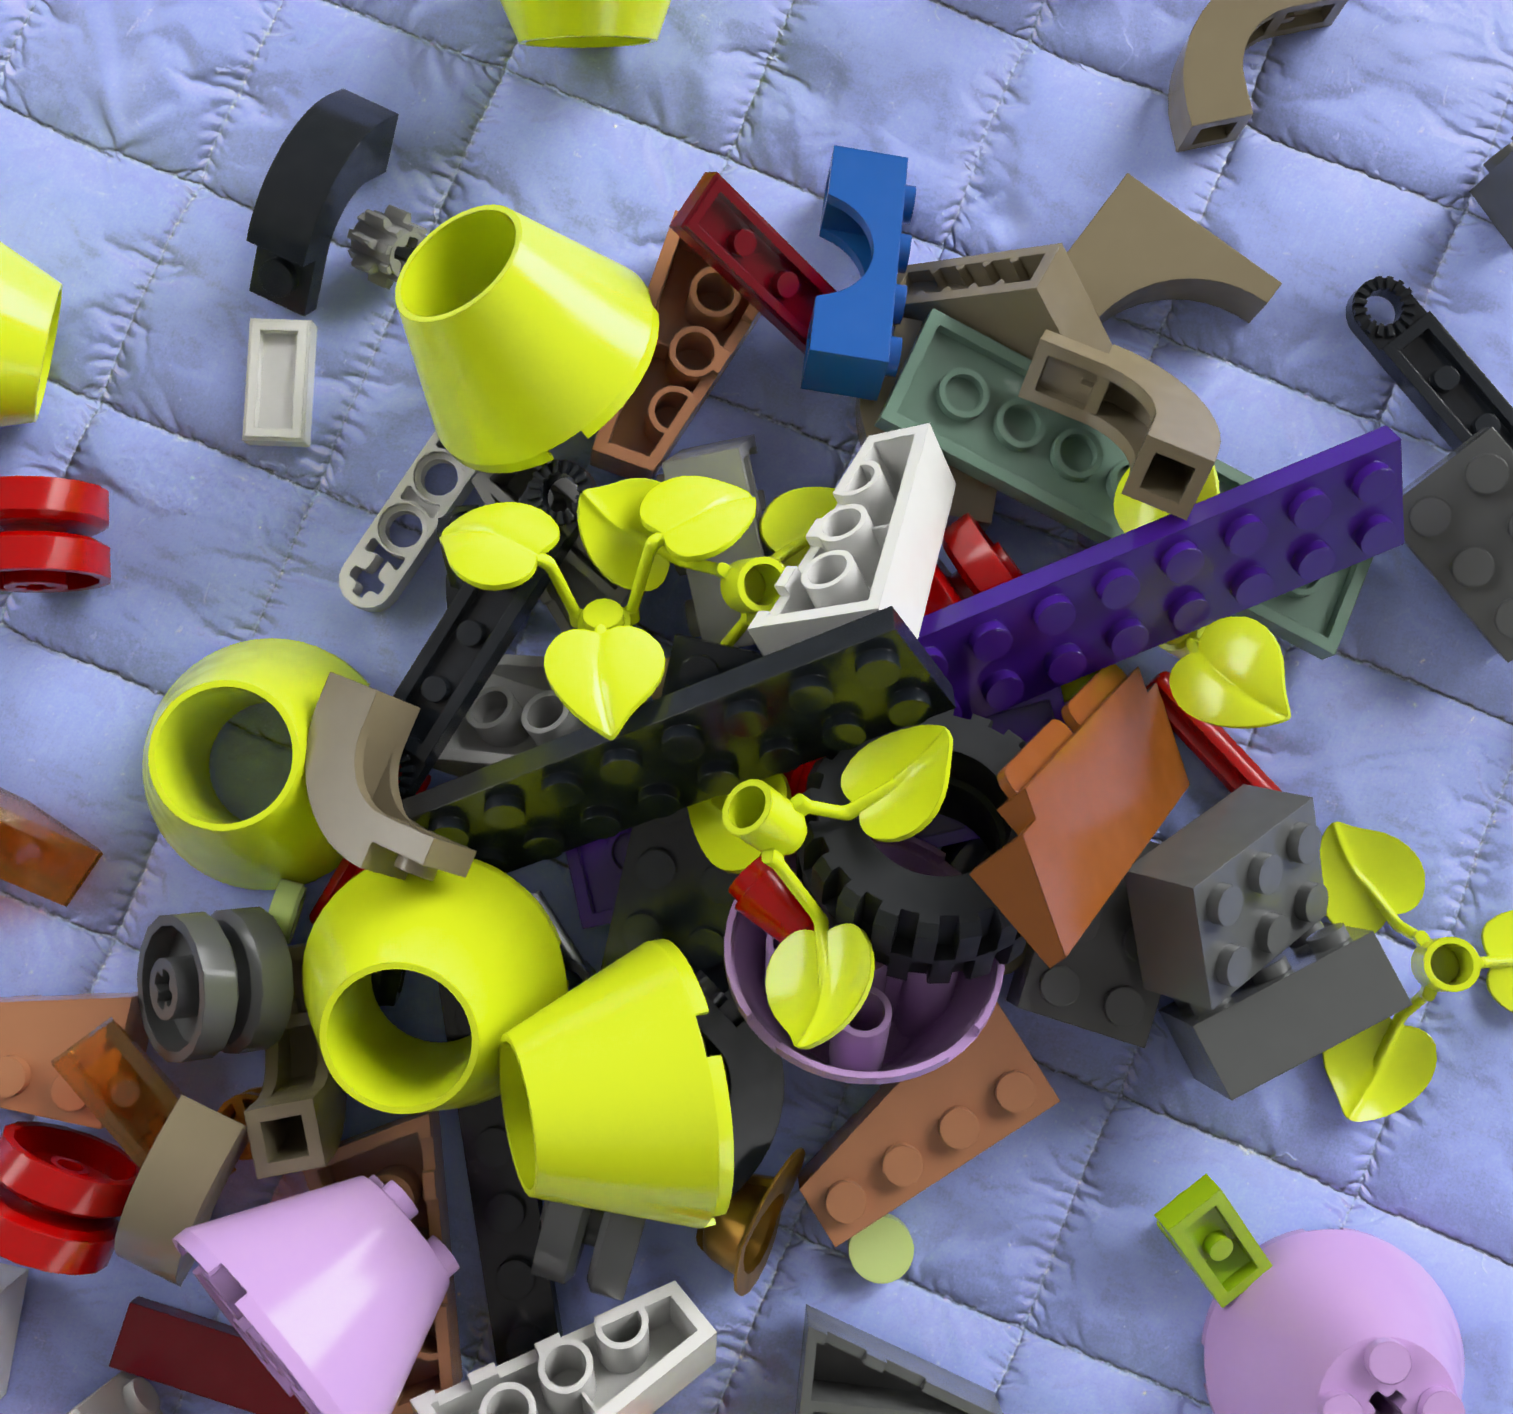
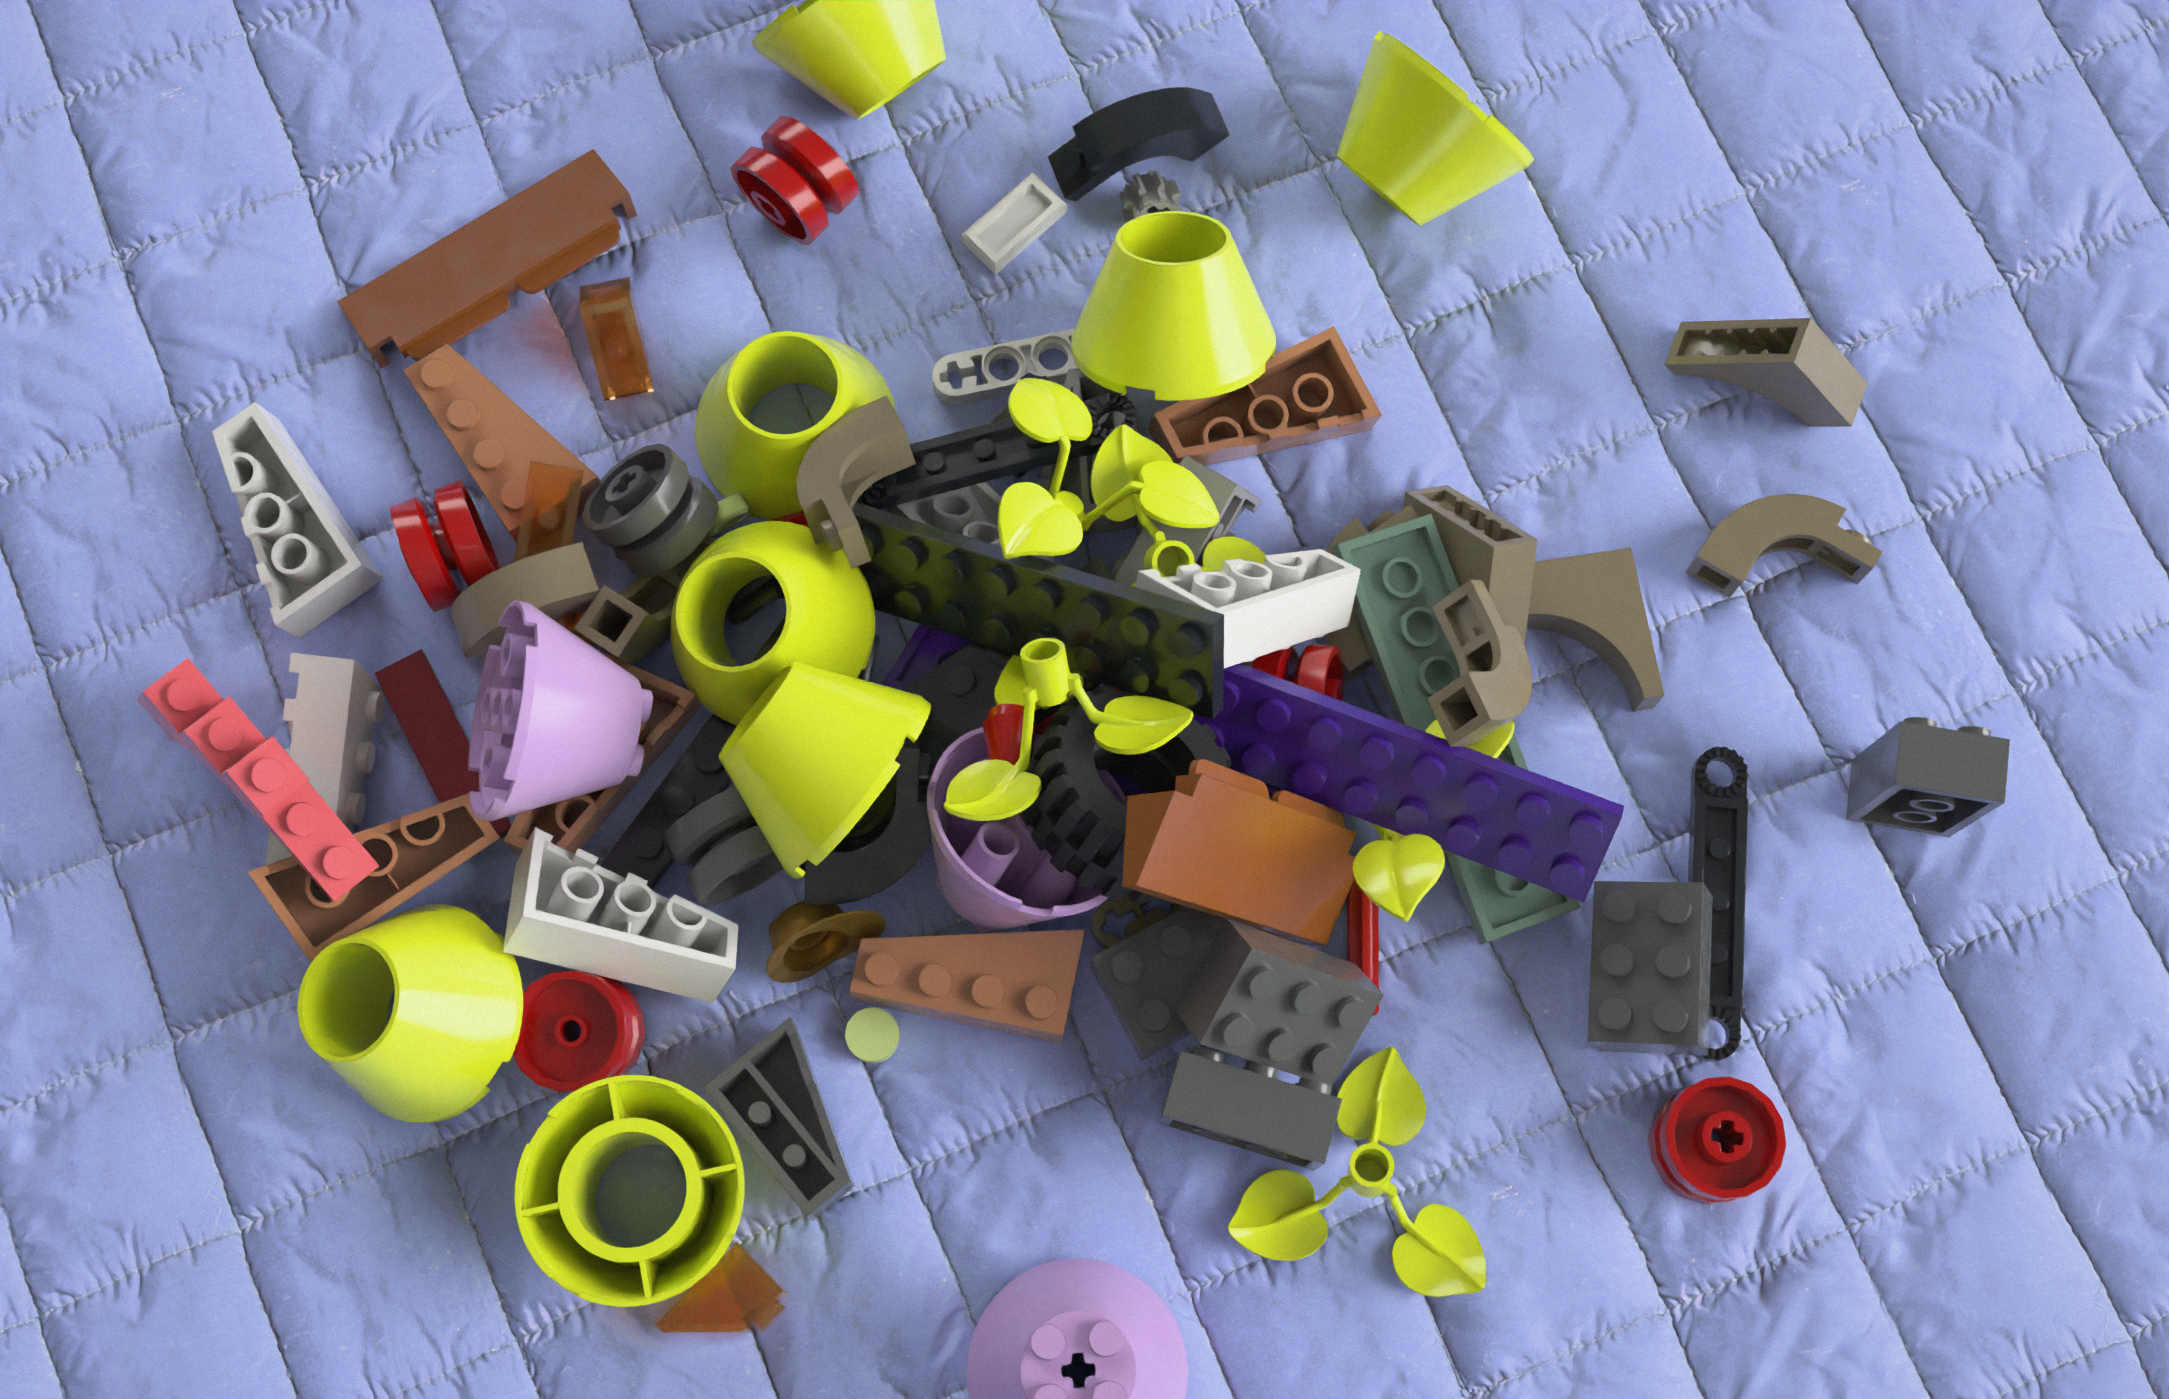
camera: 40 degrees right, 10 degrees down
dark red tile [669,172,837,354] -> none
blue arch [800,145,916,401] -> none
lime slope [1154,1174,1273,1308] -> none

